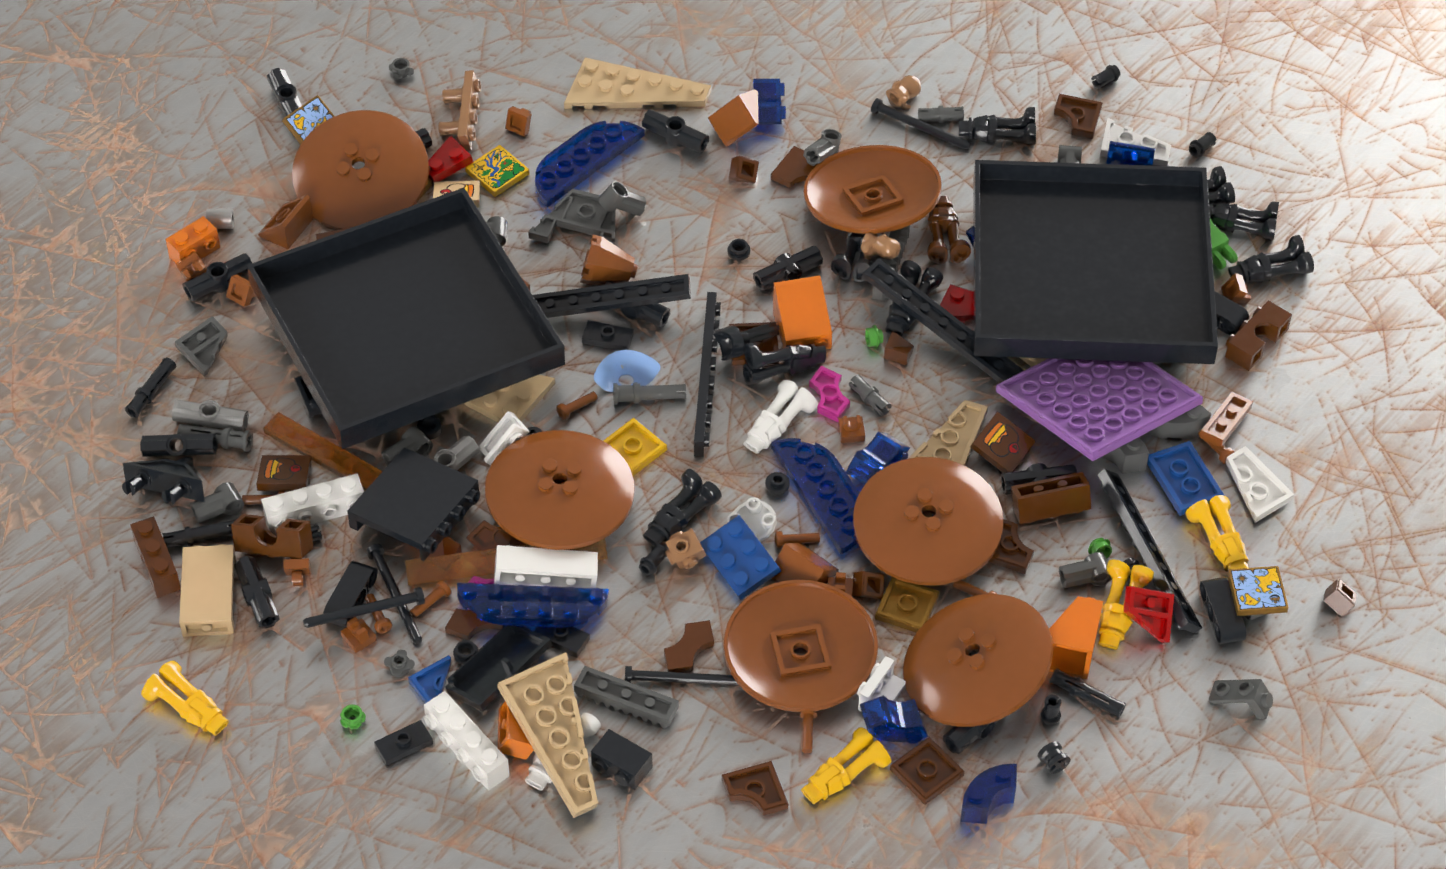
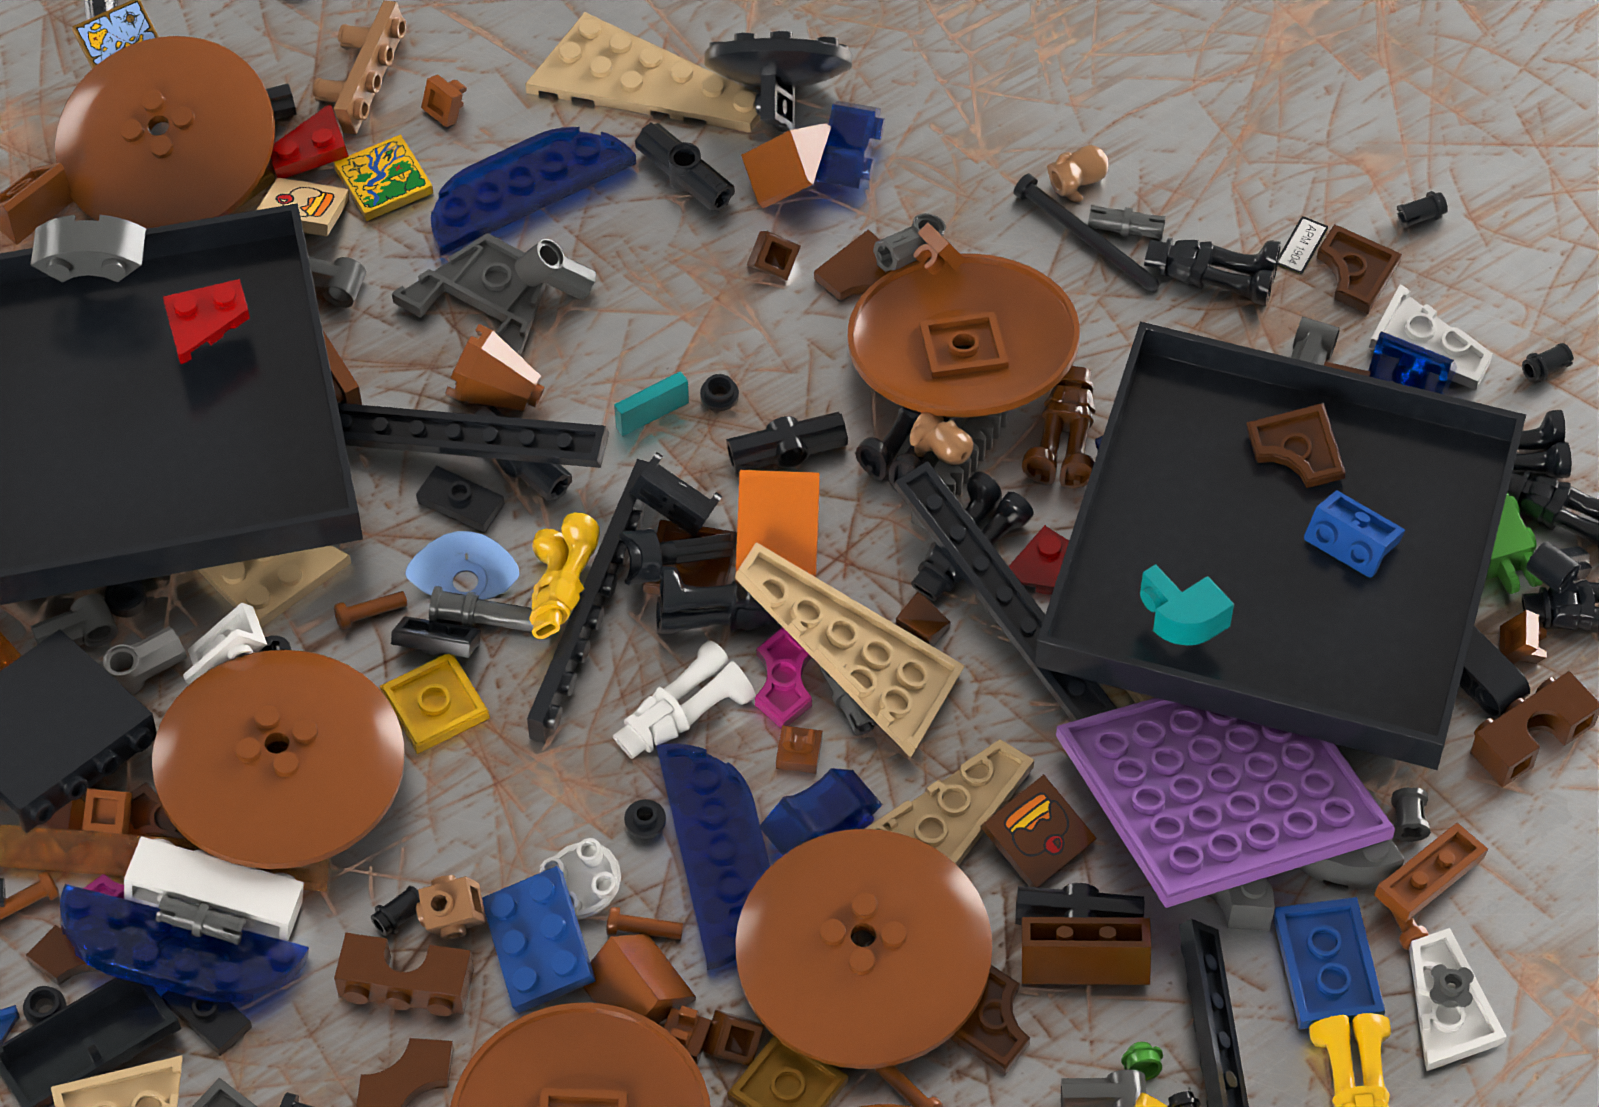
camera: 15 degrees right, 5 degrees up
black piece [643,469,722,546] -> none
bright green plate [865,325,883,348] -> none
none -> dark grey brick [31,215,146,282]
none -> dark orange tile [82,788,132,835]
none -> dark grey pin [156,895,246,945]
none -> red wing [163,279,250,364]
none -> reddish brown arch [334,932,474,1016]
none -> black plate [391,616,481,658]
none -> yellow piece [529,512,600,639]
none -> teal tile [614,372,689,436]
none -> black hinge [629,452,722,537]
none -> black bracket [704,31,852,132]
none -> tan wing [734,542,965,758]
none -> dark orange tile [913,222,966,275]
none -> teal brick [1140,564,1234,645]
none -> reddish brown tile [1247,403,1346,488]
none -> white sticker [1278,216,1328,274]
none -> blue bracket [1304,490,1405,578]
none -> dark grey bush [1391,787,1431,842]
none -> dark grey plate [1429,964,1474,1008]
none -> black piece [1526,541,1592,594]

